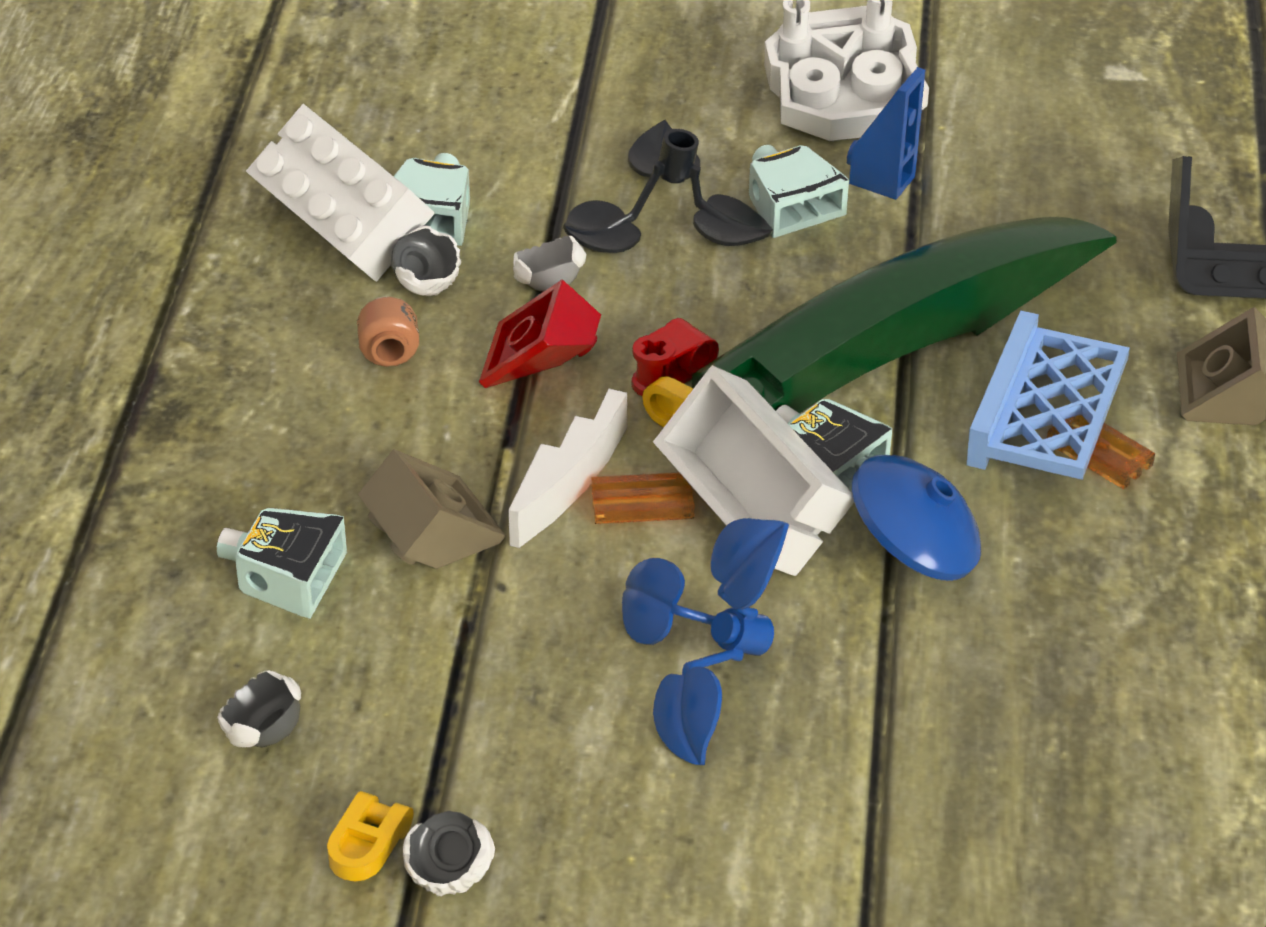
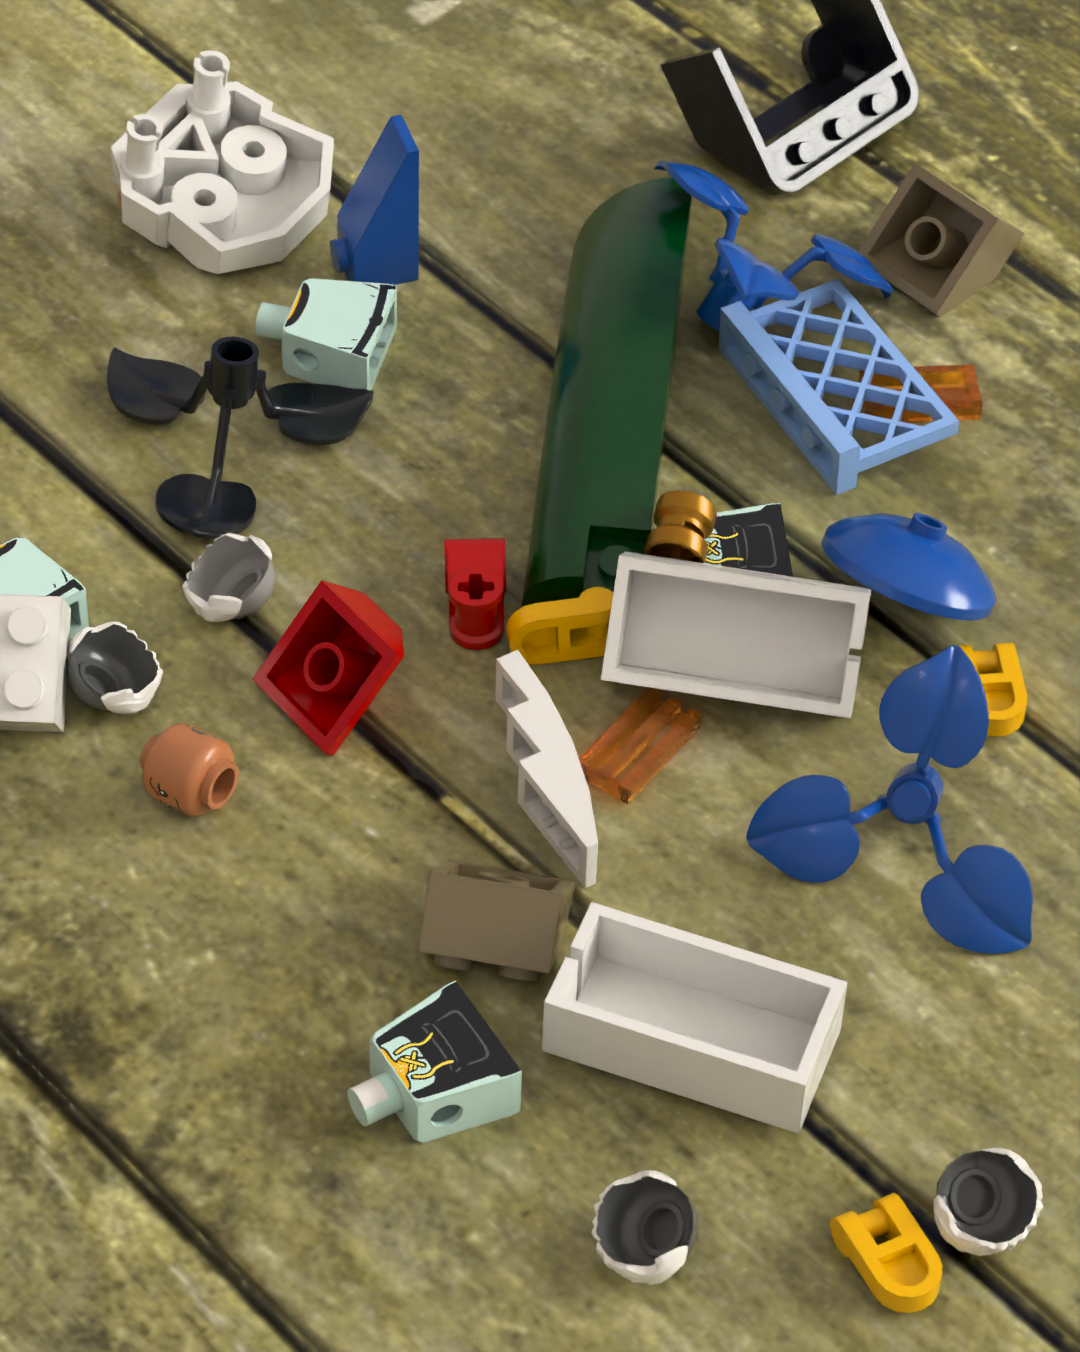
camera: 50 degrees left, 5 degrees up
none -> white piece [542,902,847,1134]
none -> pearl gold wheel [644,490,717,563]
none -> blue plant [654,161,894,331]
none -> yellow plate [958,642,1027,737]

